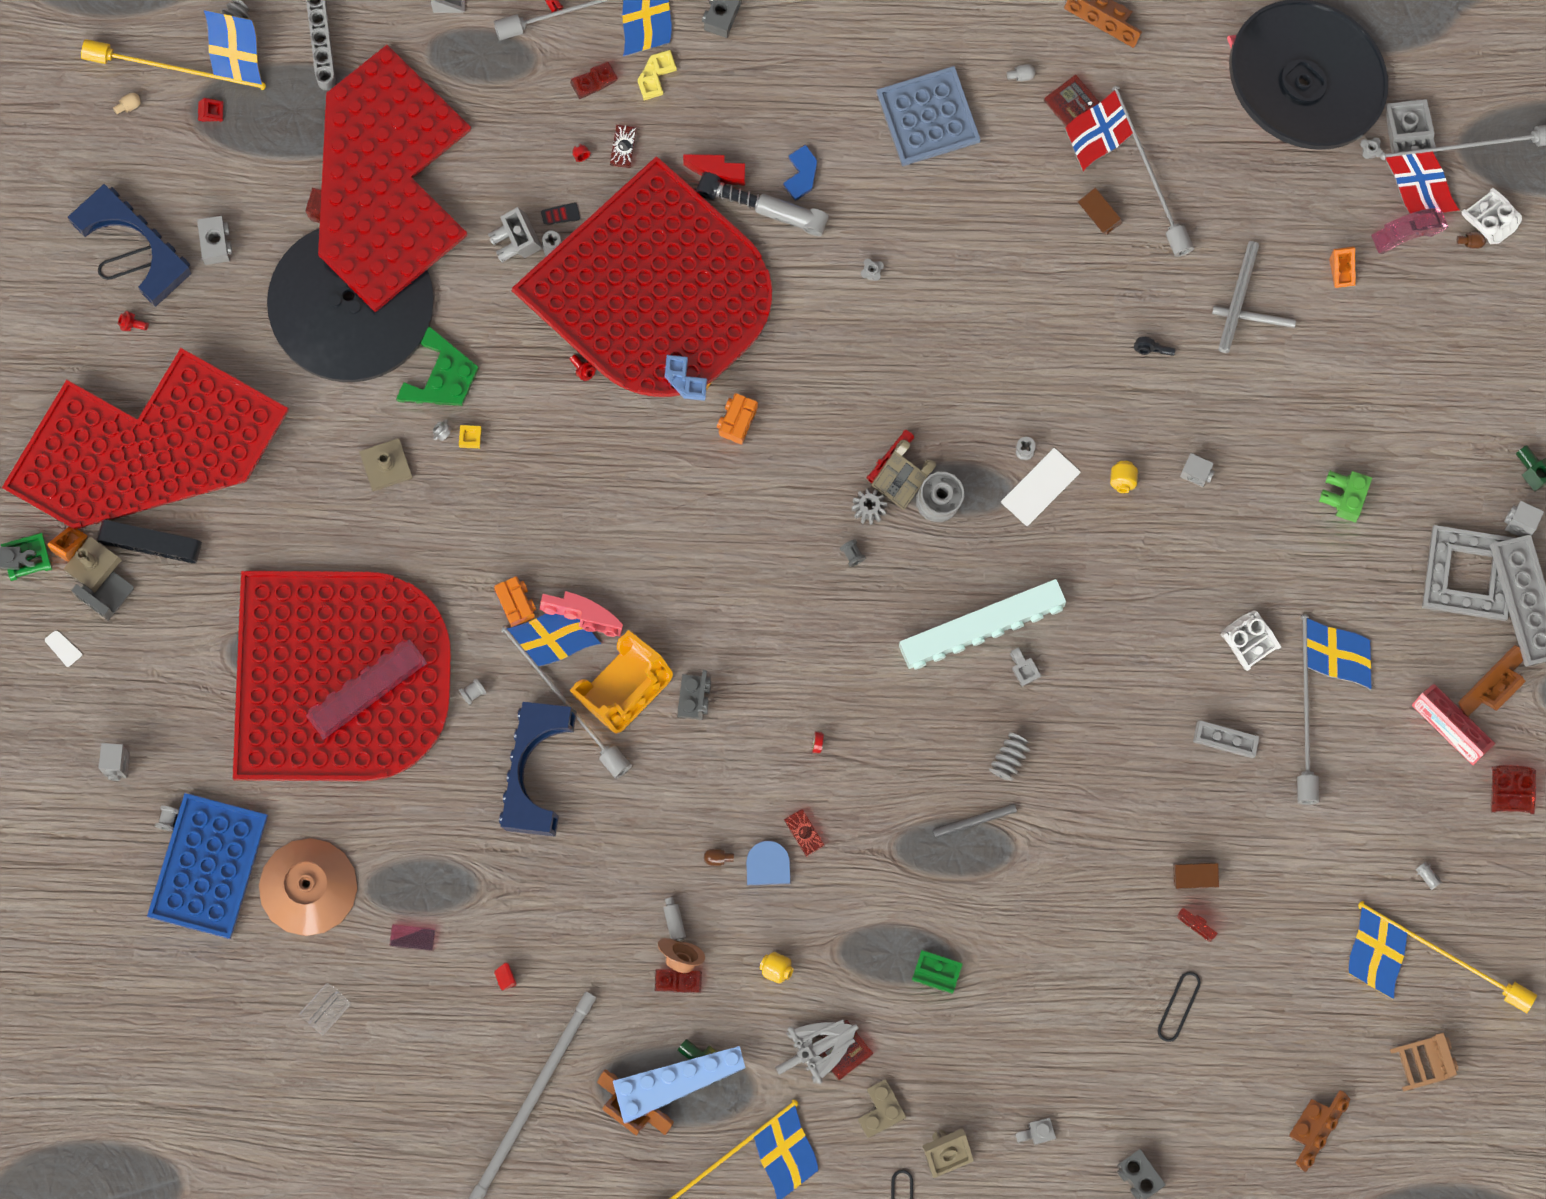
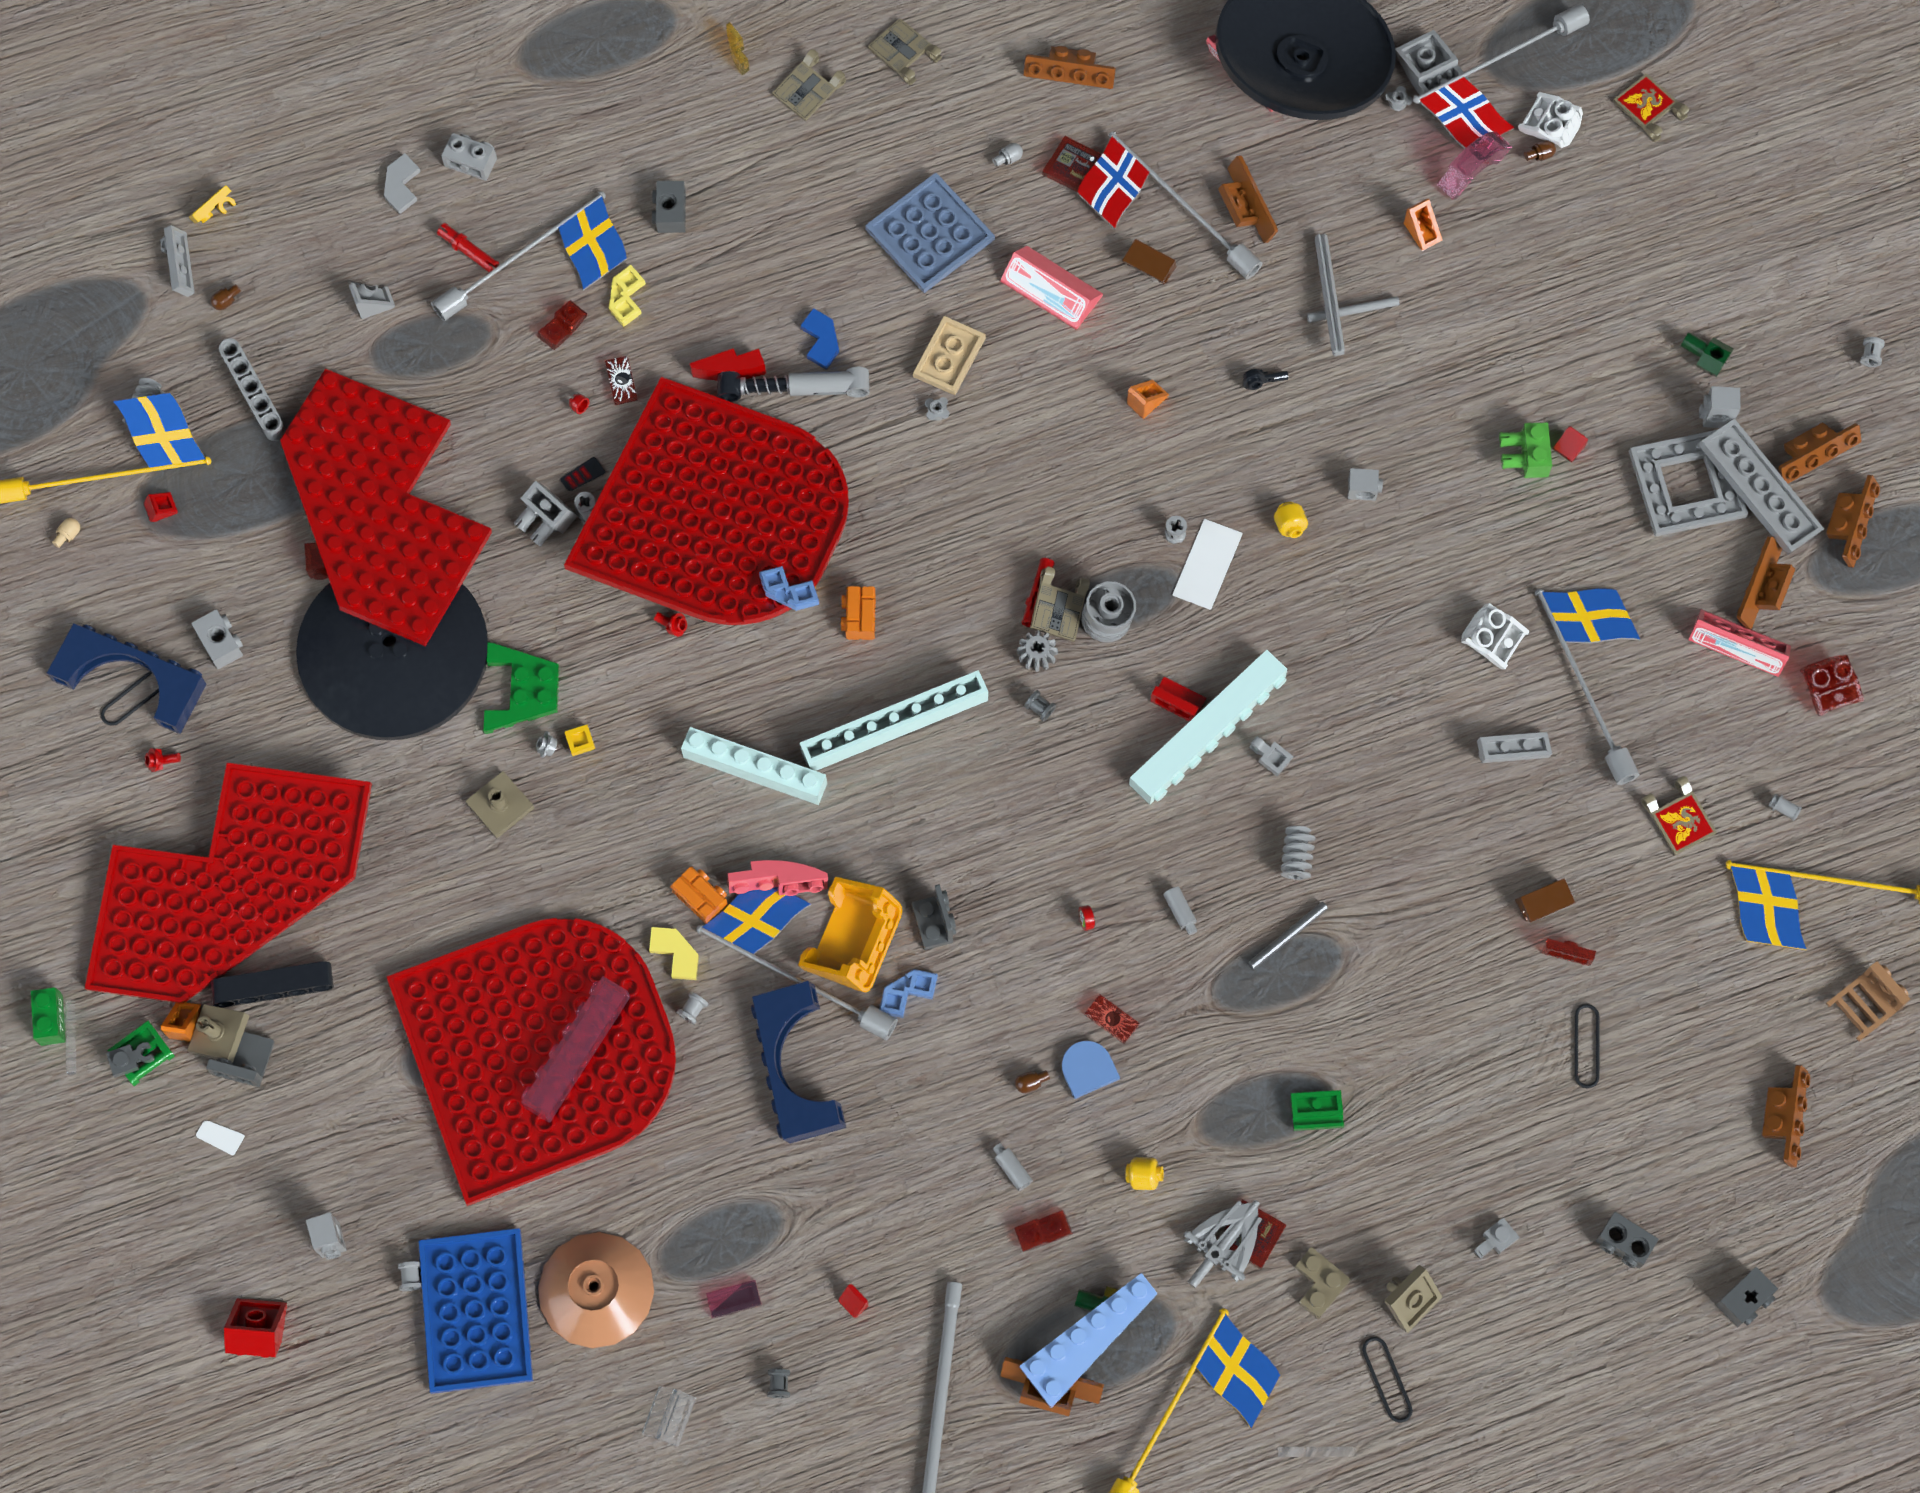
camera: 20 degrees left, 5 degrees down
nougat piece [658,938,705,973] -> none
none -> red slope [224,1298,287,1358]
none -> light yellow tile [649,927,699,980]
none -> light aqua brick [681,727,827,805]
none -> dark grey bush [767,1369,790,1398]
none -> light aqua brick [800,670,988,771]
none -> medium blue tile [879,969,938,1018]
none -> tan plate [913,316,986,395]
none -> coral slope [1001,246,1103,330]
none -> orange slope [1127,379,1169,419]
none -> red panel [1150,677,1207,722]
none -> light grey cylinder [1163,886,1197,935]
none -> dark orange bracket [1218,155,1278,243]
none -> red slope [1553,426,1588,463]
none -> flag [1641,776,1717,856]

